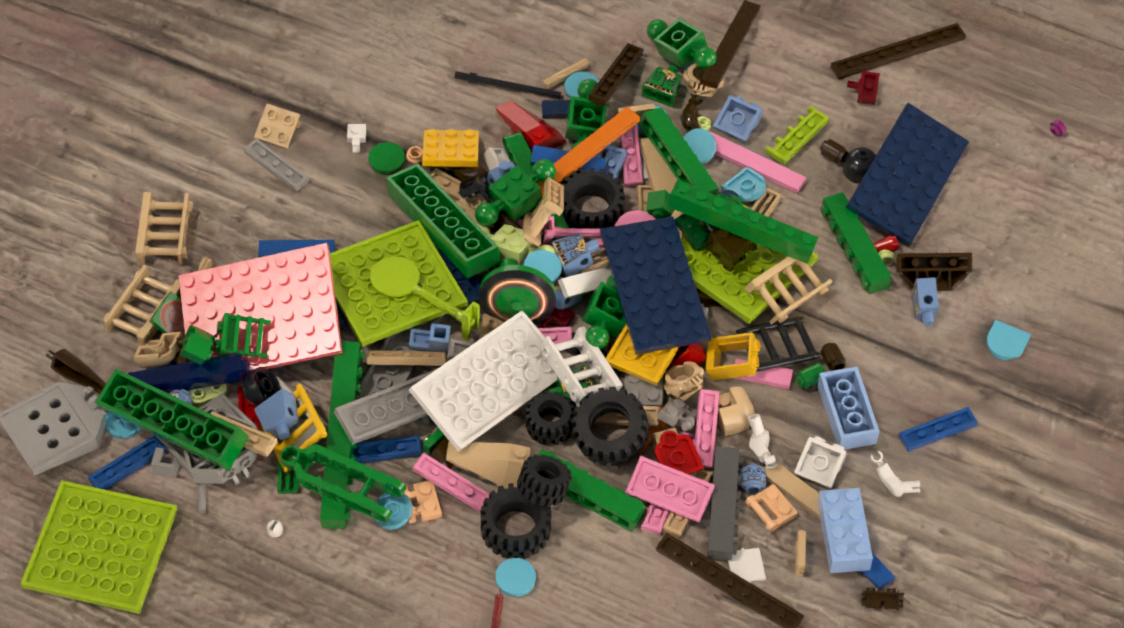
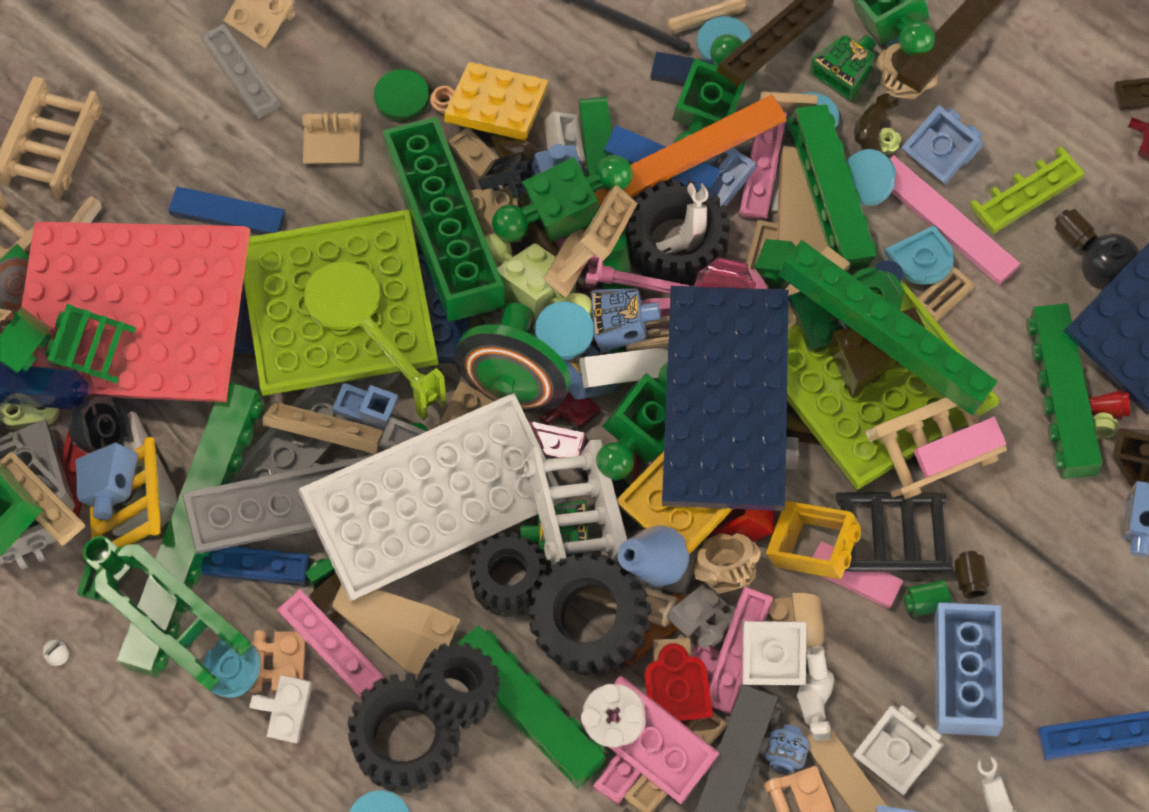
camera: 20 degrees right, 10 degrees up
white plate [347,124,366,153] -> none
red wedge [495,100,566,153] -> none
none -> white plate [250,675,312,743]
none -> tan hinge [302,111,361,164]
none -> white plate [581,684,646,747]
none -> medium blue cone [617,525,690,587]
none -> white arm [655,183,709,255]
none -> clear pink slope [694,257,756,290]
none -> white plate [742,621,806,685]
none -> bright pink tile [913,416,1006,478]

